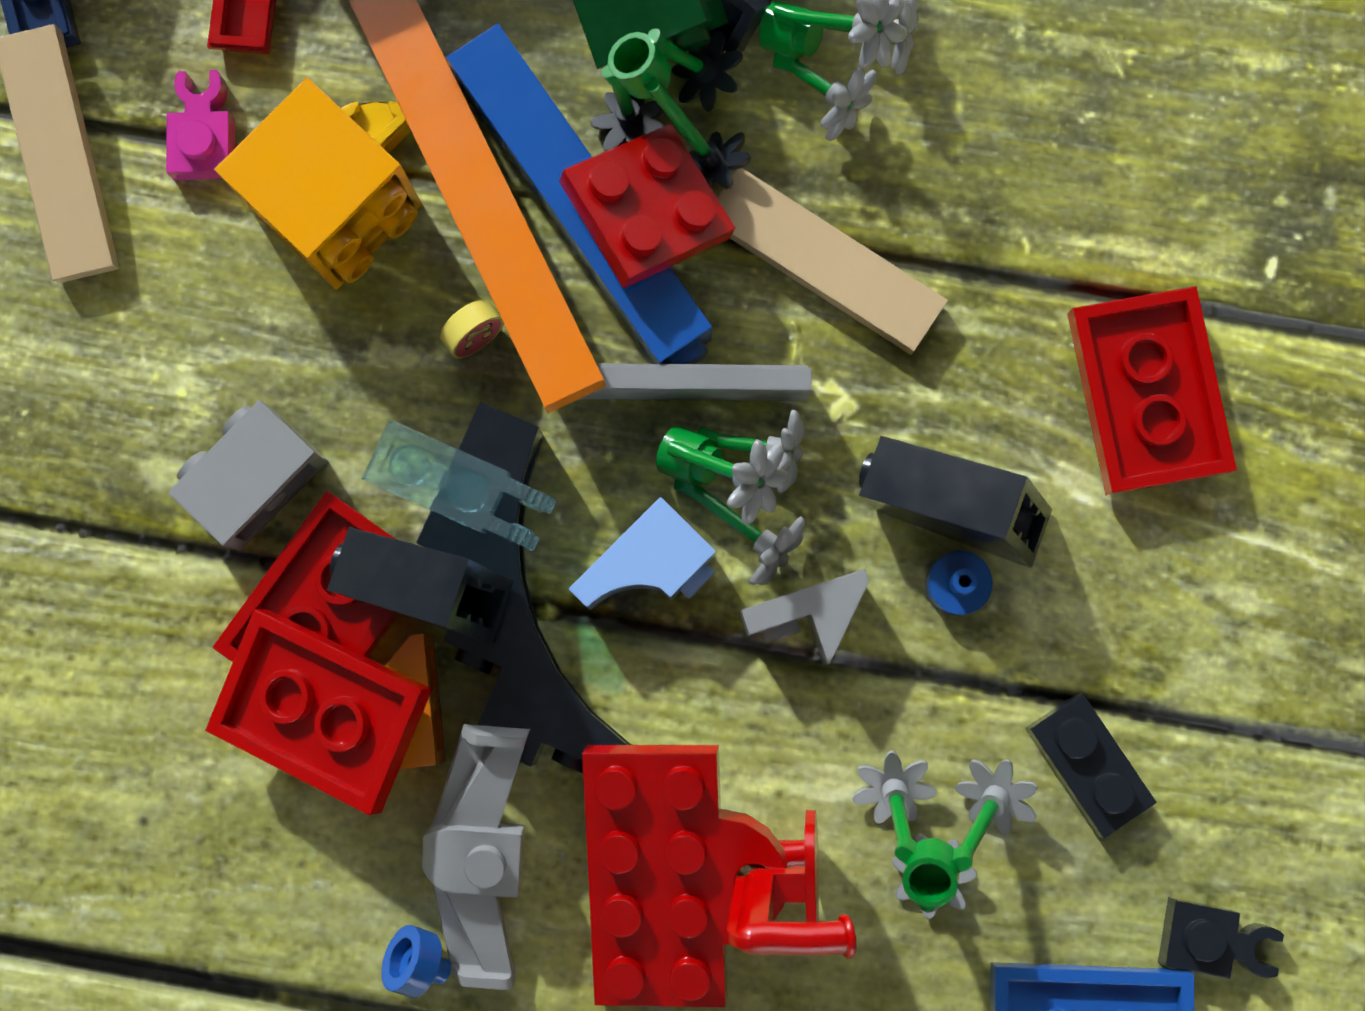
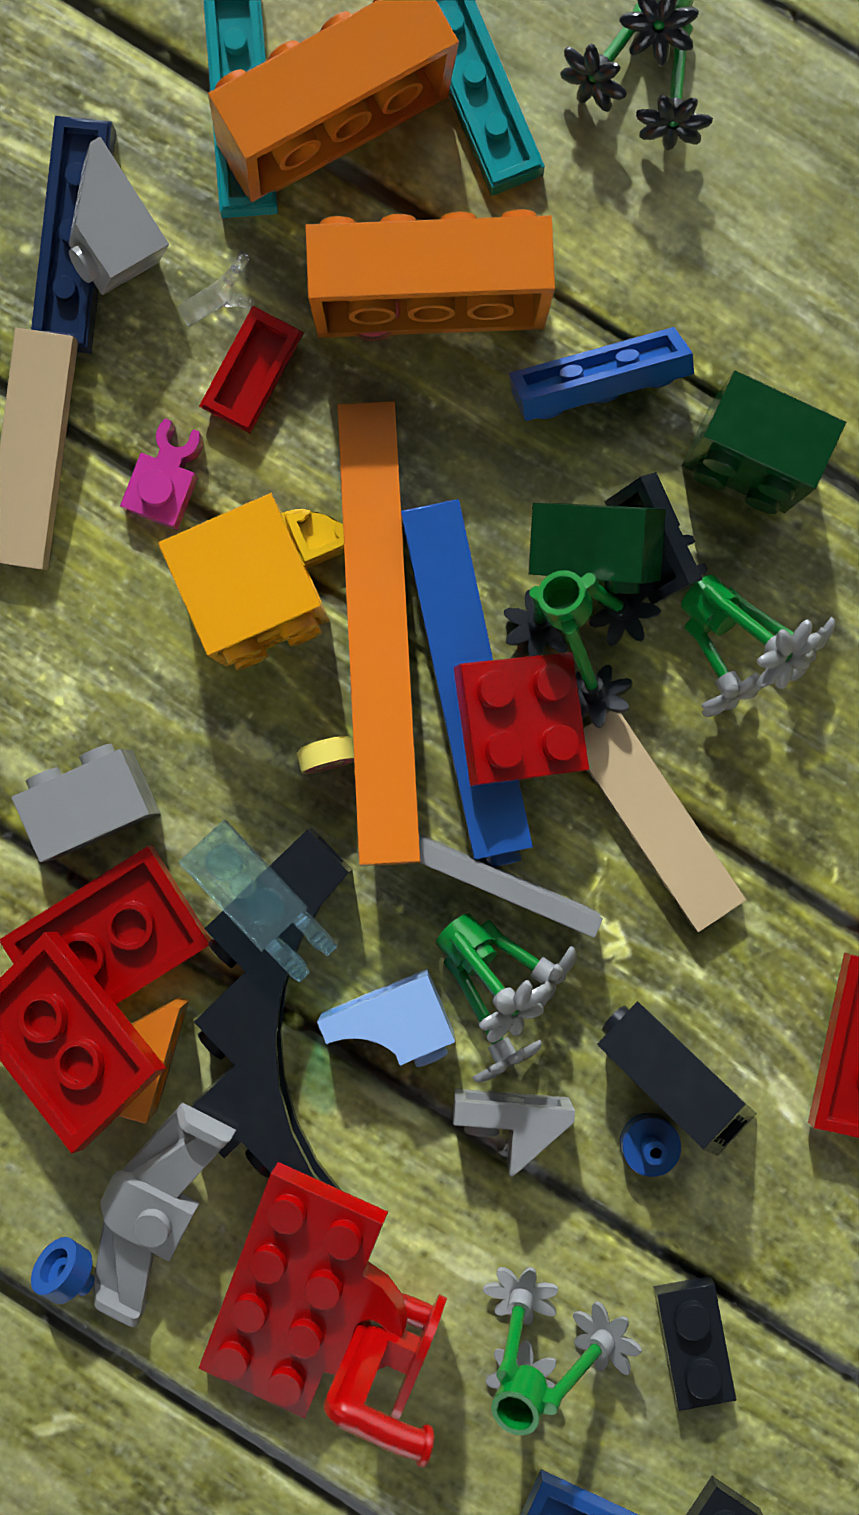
camera: 25 degrees right, 5 degrees up
black slope [327,527,514,644] -> none

